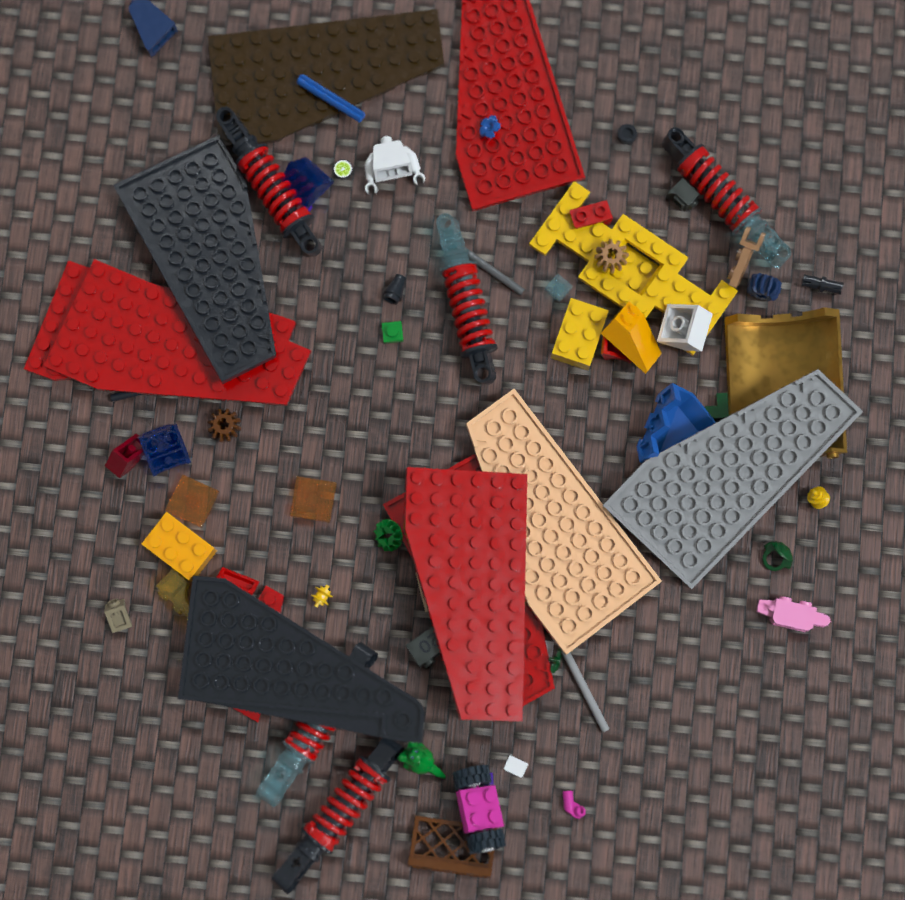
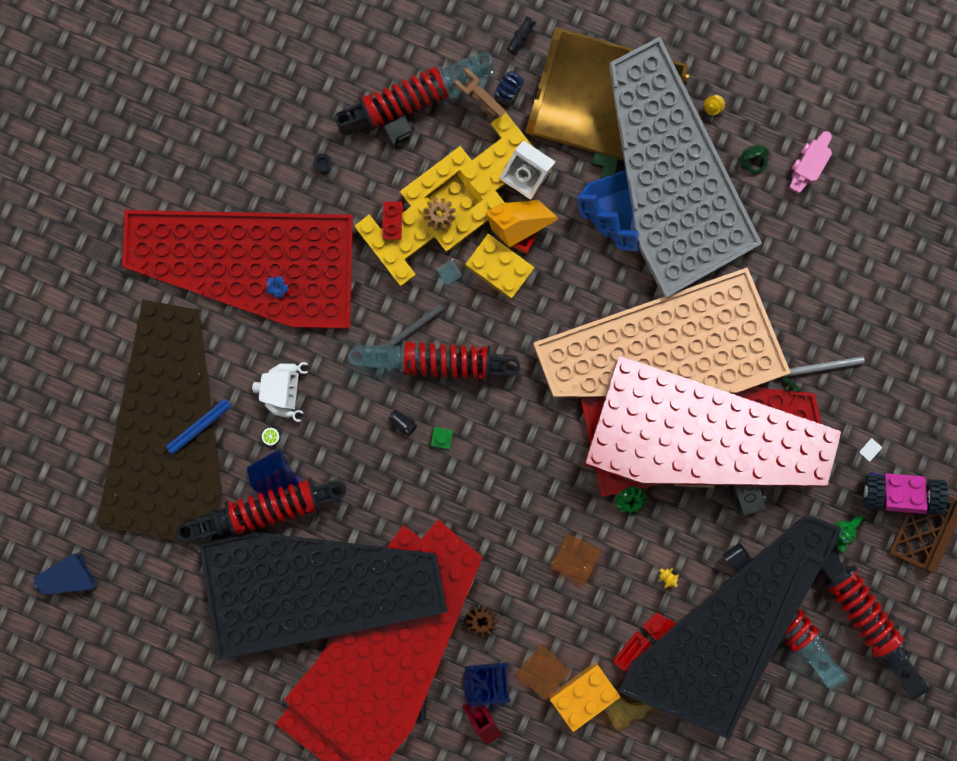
camera: 80 degrees left, 5 degrees up
dark pink arm [562,791,586,818] -> none

